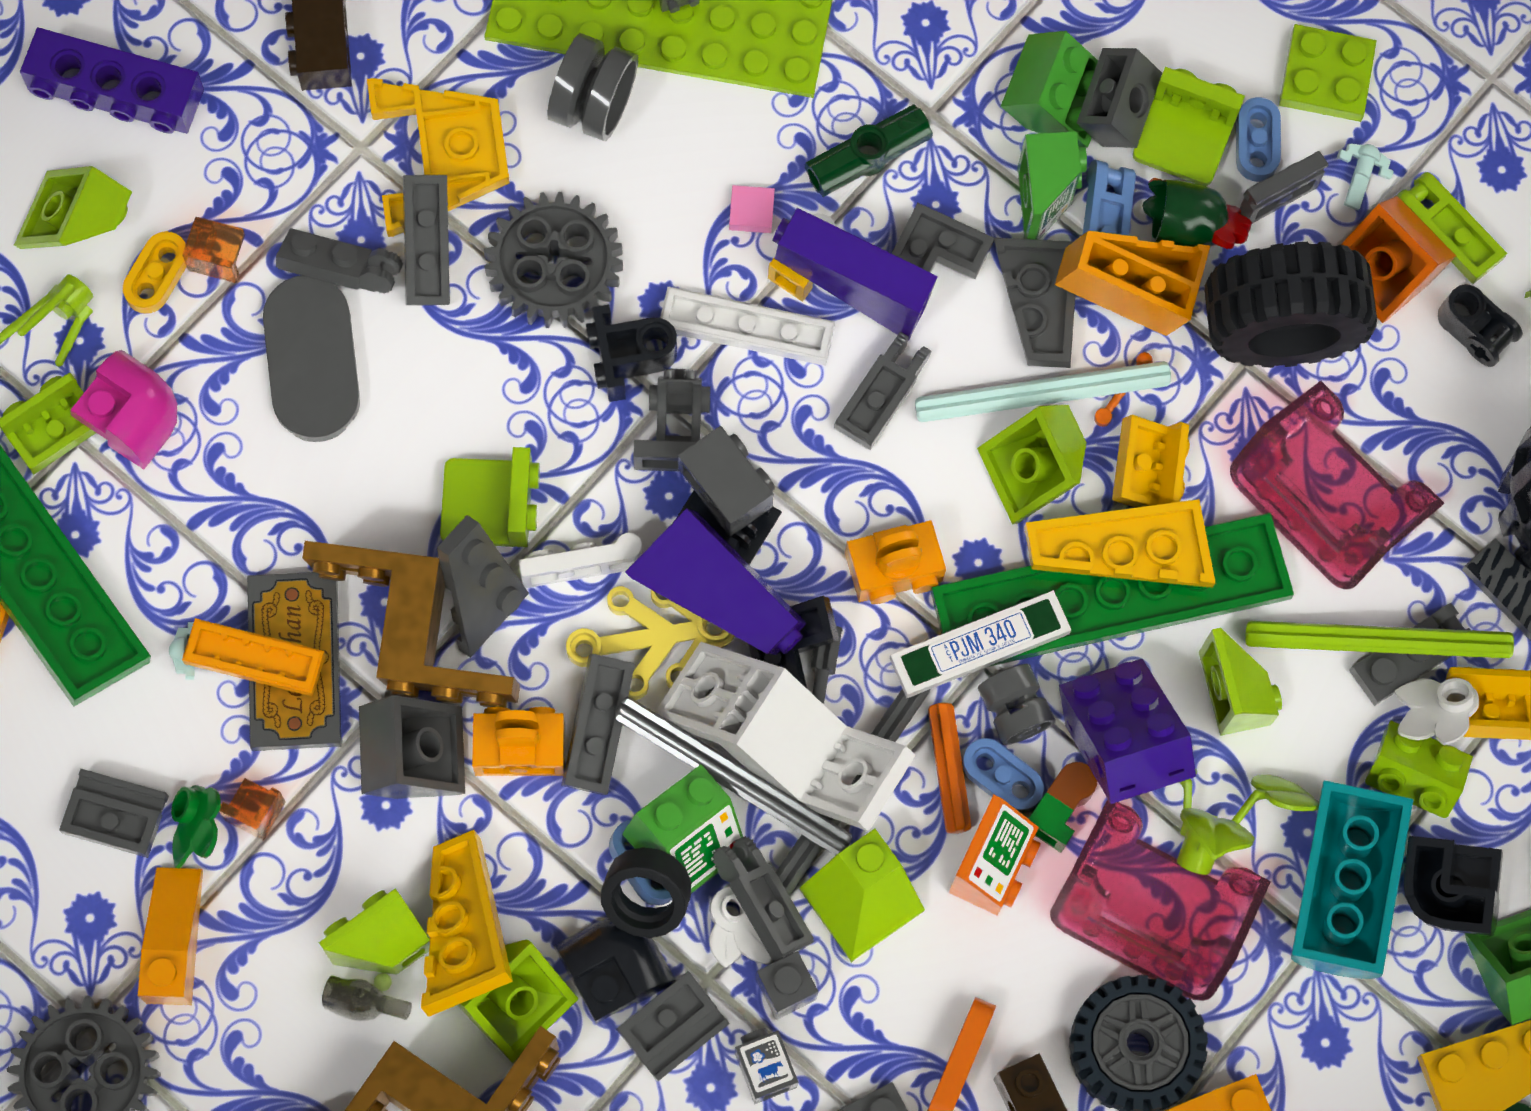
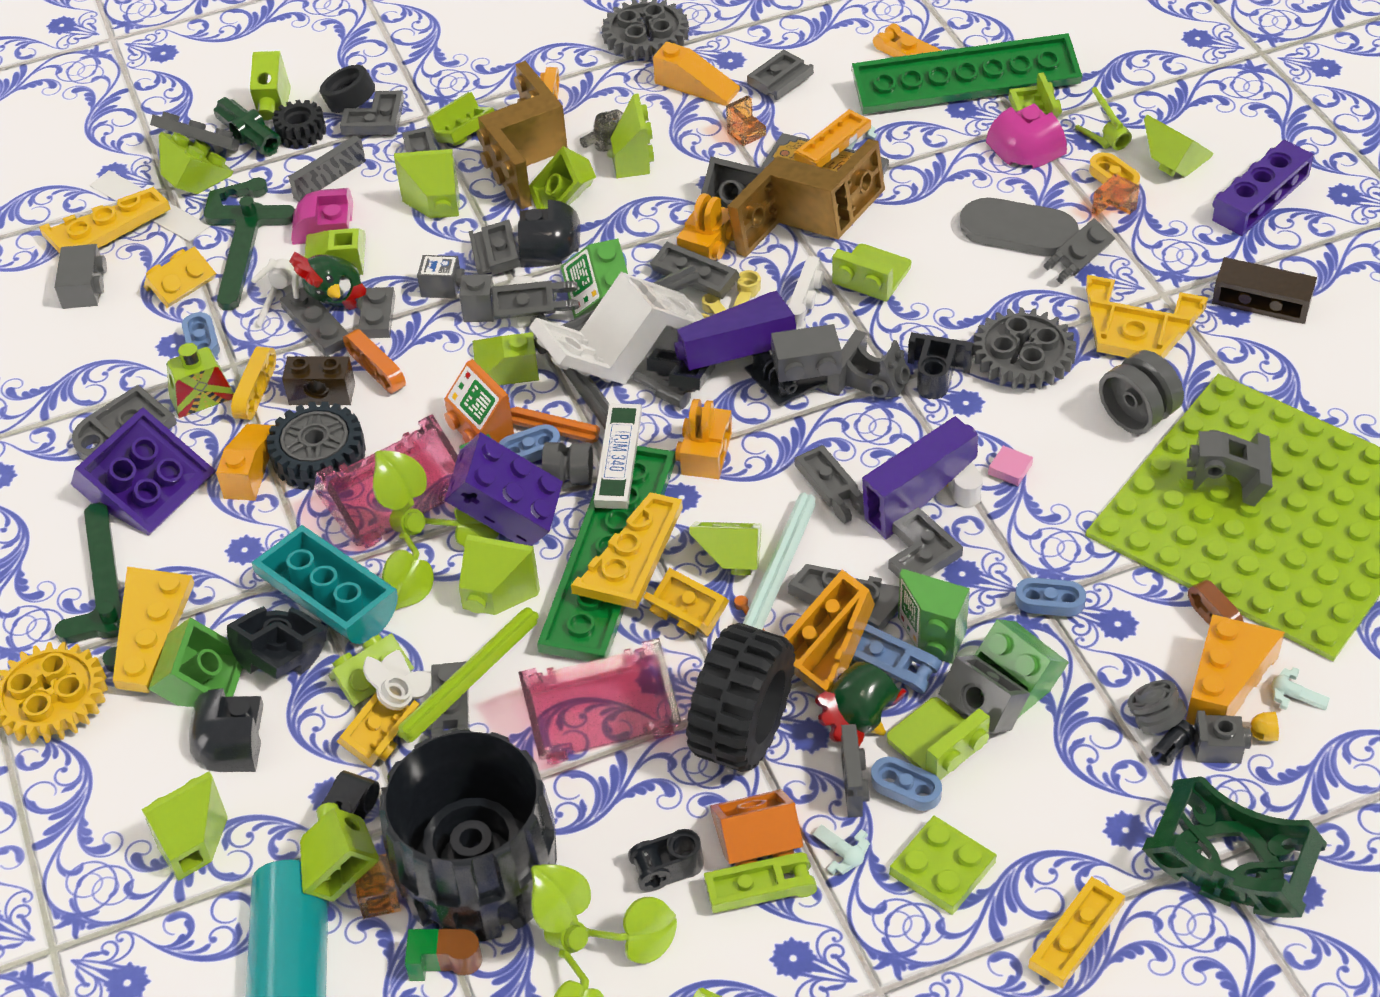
camera: 125 degrees right, 25 degrees down
green plate [171,785,221,868] -> none
dark grey plate [403,175,450,306] -> none
yellow wing [421,830,513,1017] -> none
dark grey wing [437,515,529,658] -> none
black tyre [601,847,692,938] -> none
white tile [660,287,835,366] -> none
dark green piece [805,104,933,197] -> none
none -> medium blue plate [1015,577,1086,617]

